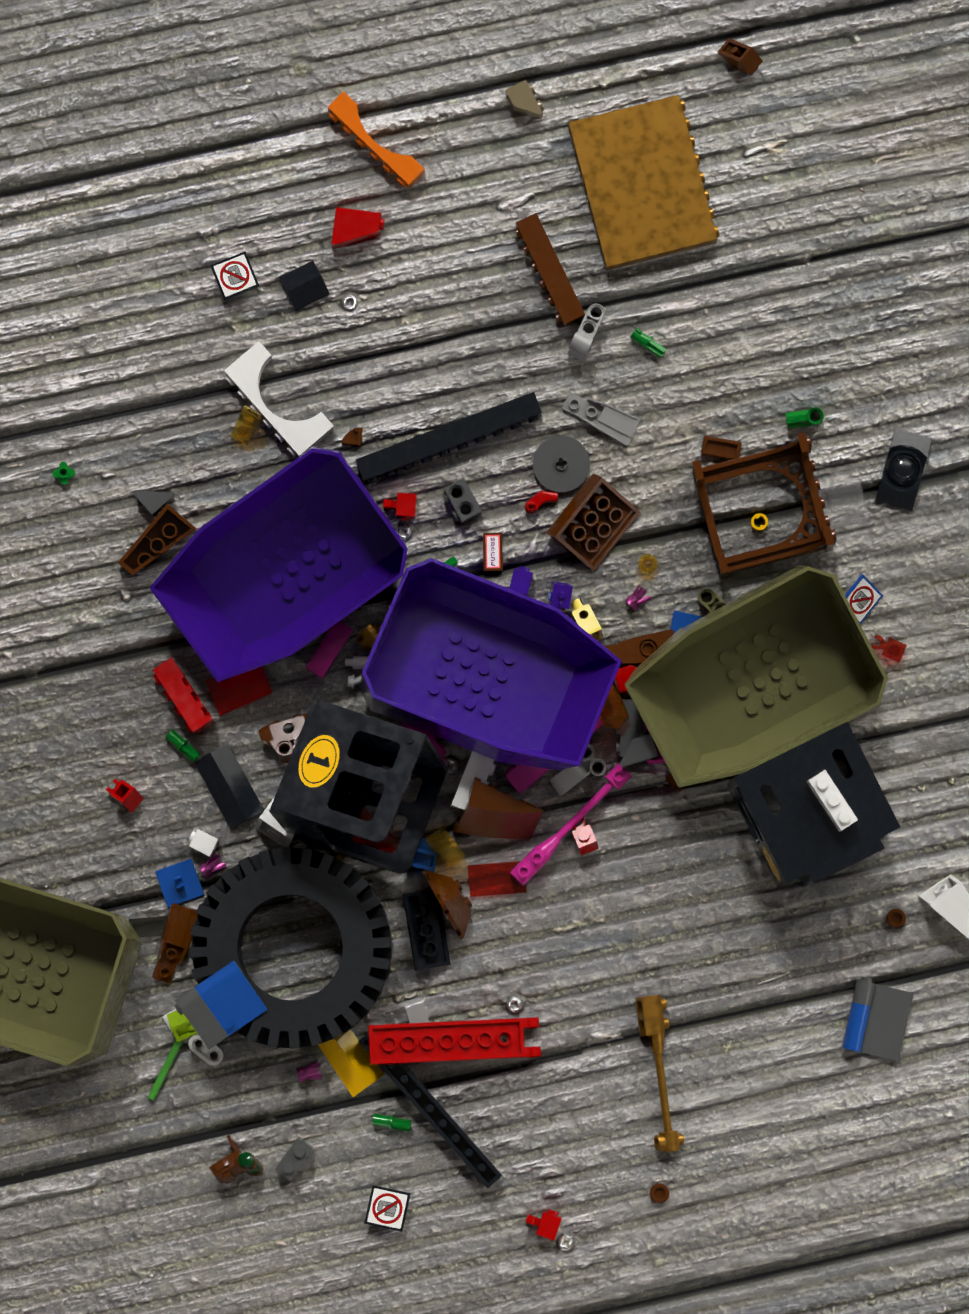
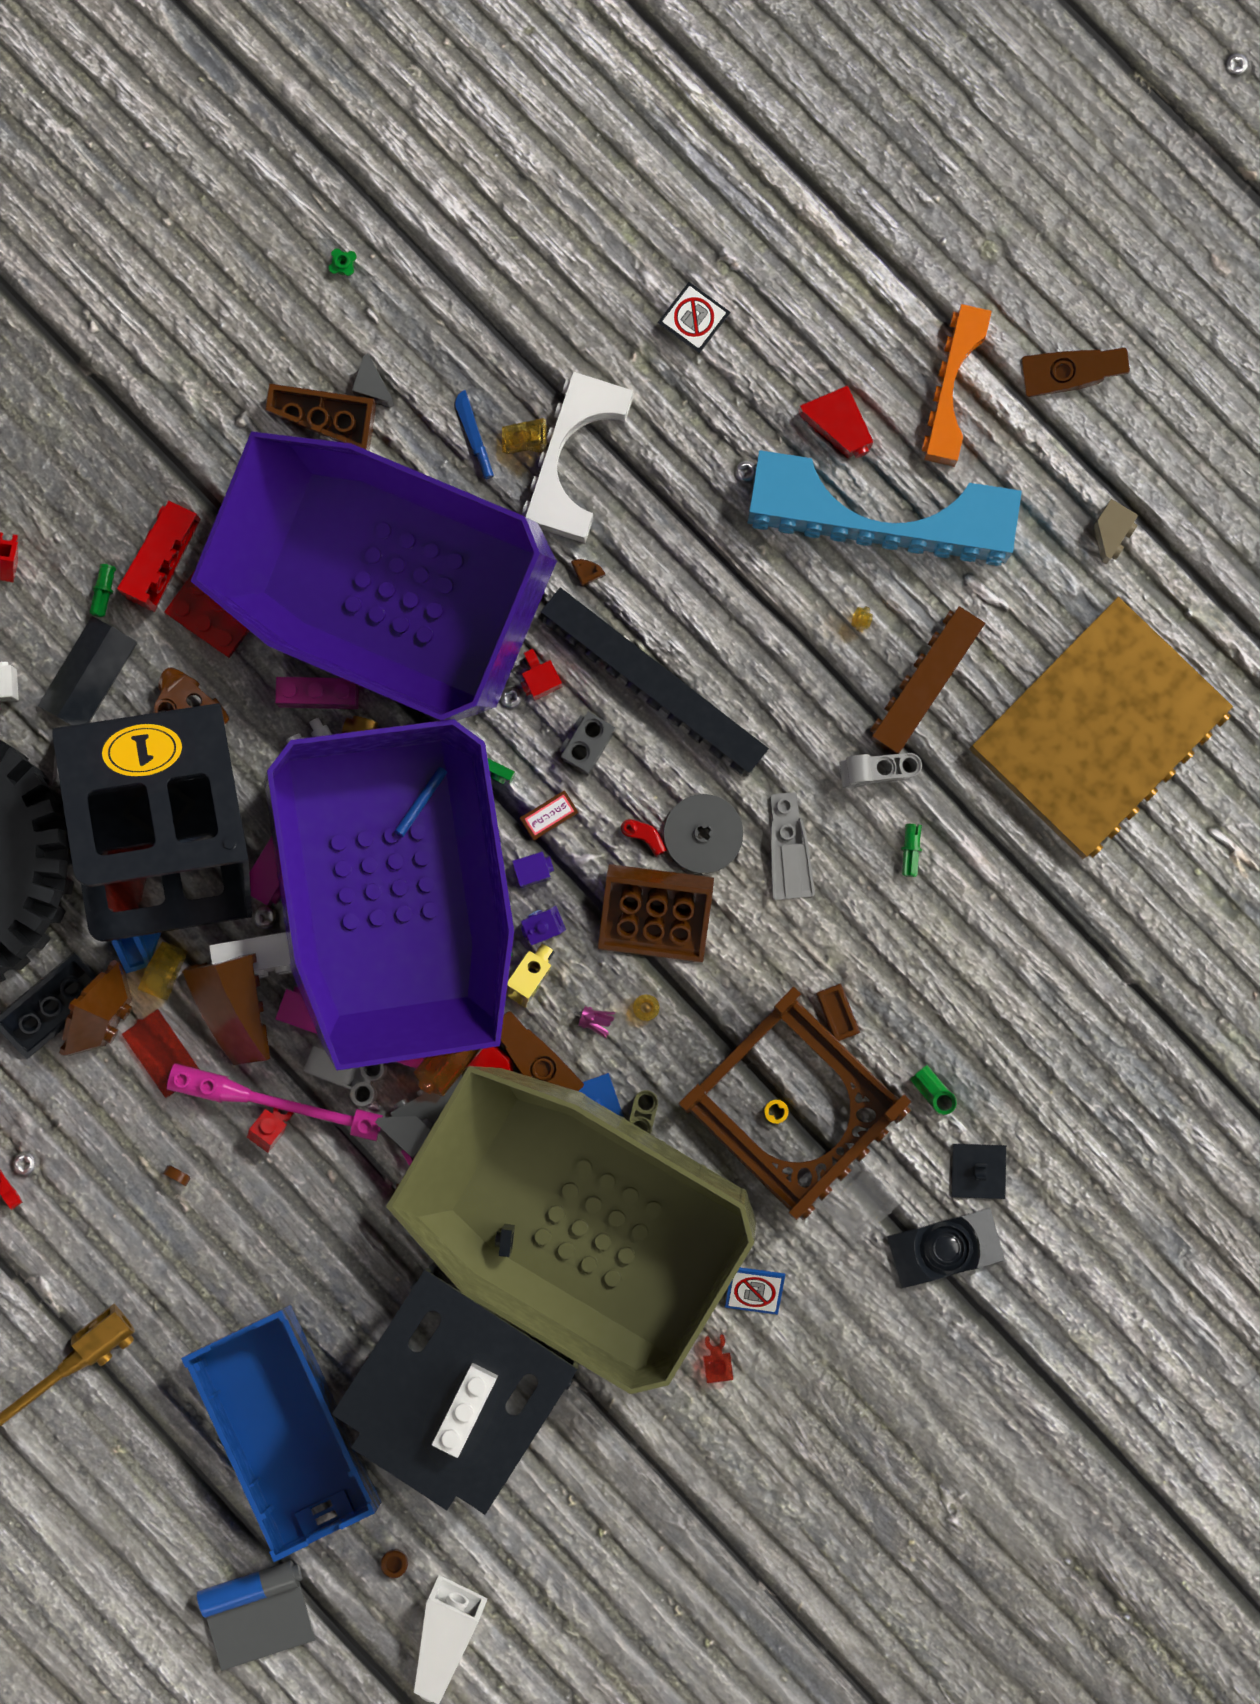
camera: 55 degrees right, 0 degrees up
black slope [279,261,330,311] -> none
none -> reddish brown tile [163,1165,191,1186]
none -> blue piece [181,1305,382,1562]
none -> blue bar [395,767,447,837]
none -> blue piece [455,390,494,479]
none -> black plate [495,1224,515,1257]
none -> dark azure arch [747,450,1022,566]
none -> clear yellow plate [851,606,873,632]
none -> black piece [951,1144,1007,1199]
none -> reddish brown piece [1022,348,1130,397]

